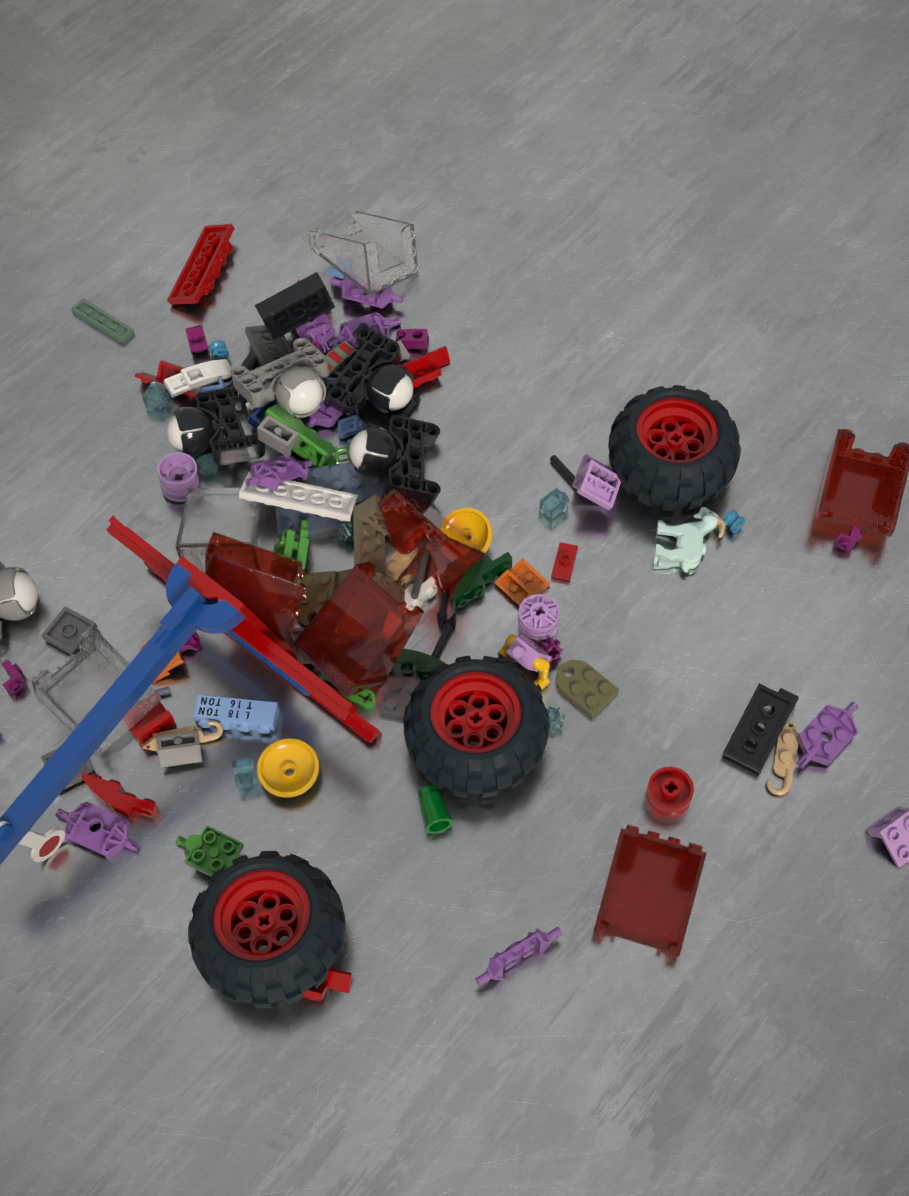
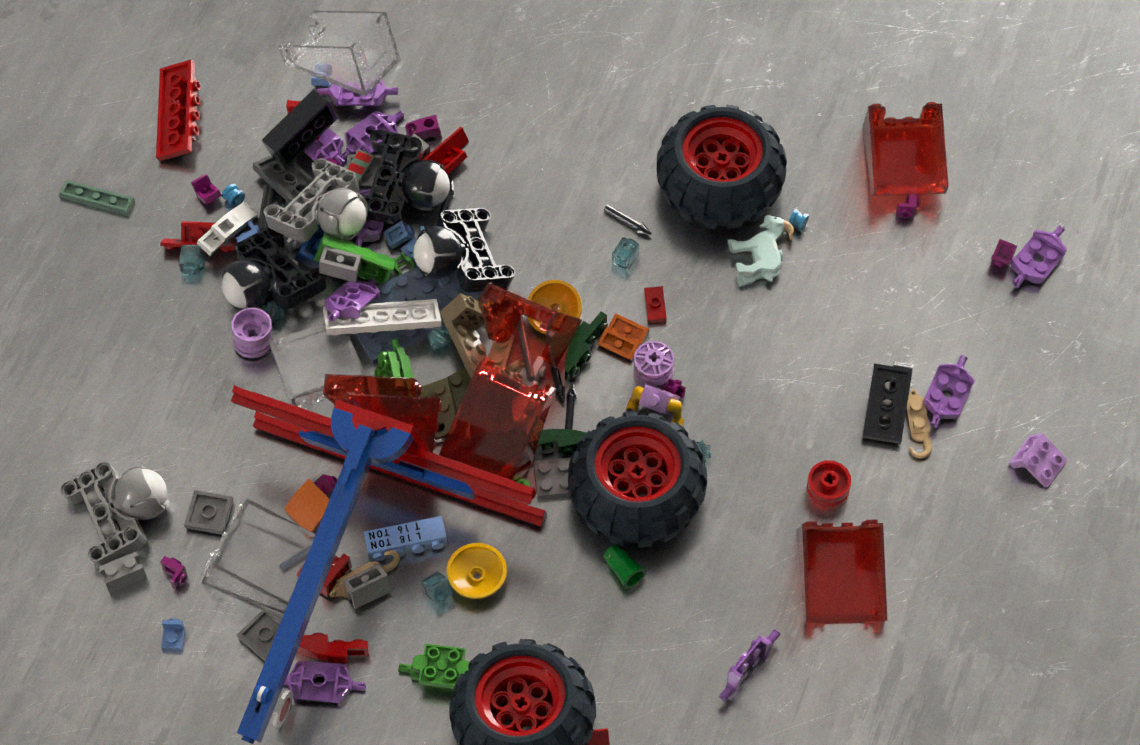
camera: 20 degrees left, 0 degrees up
olive plate [556,660,619,719] -> none
lavender bracket [572,454,621,510] -> none

